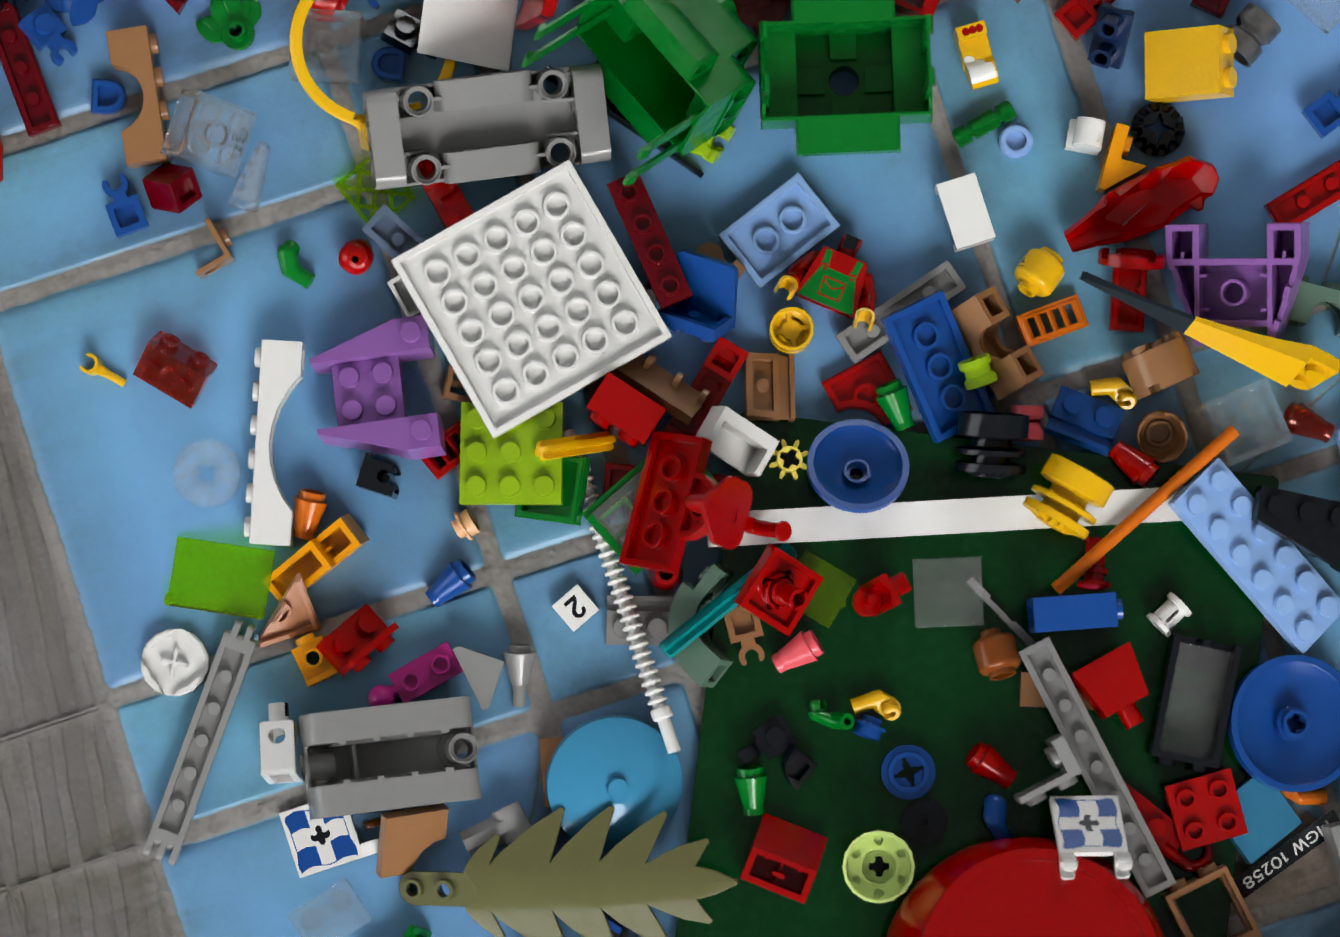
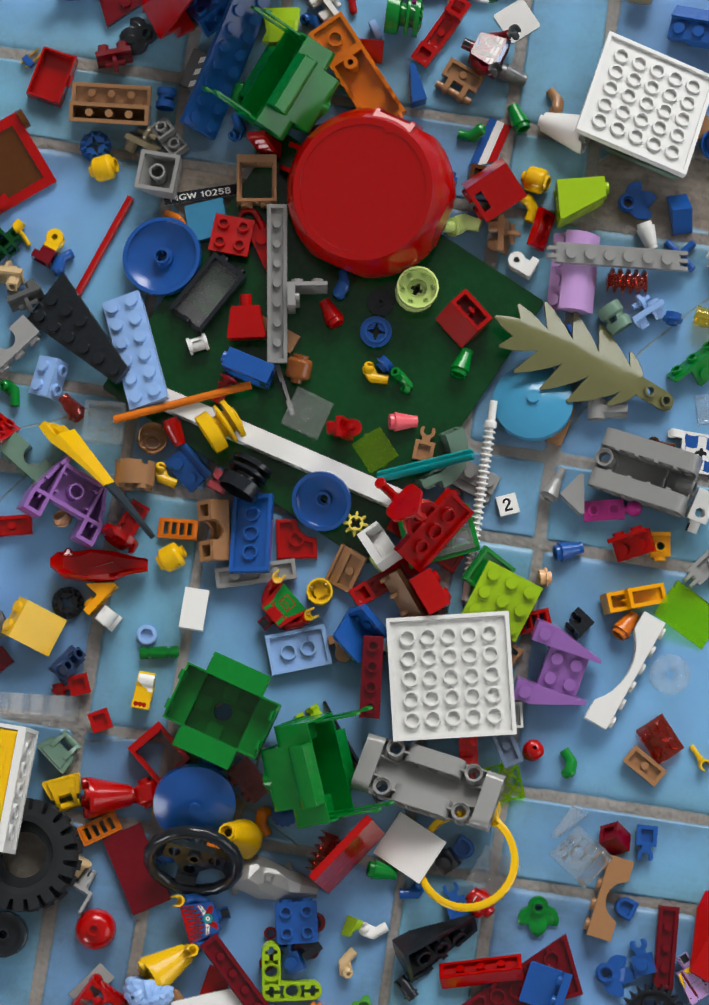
camera: 155 degrees left, 5 degrees down
medium nougat bracket [195,217,235,279] -> none
nougat tile [258,573,321,648] -> none
medium nougat tile [376,803,449,878] -> none
yellow axle [534,431,616,461] -> none
red plate [734,543,824,636] -> none
black plate [736,714,798,764] -> none
black tile [782,743,818,791] -> none
green cone [875,379,914,432] -> none
lime wheel [957,353,998,390] -> none
white flag [1049,795,1133,880] -> none
none -> light nougat plate [53,510,72,527]
none -> medium nougat plate [622,745,667,787]

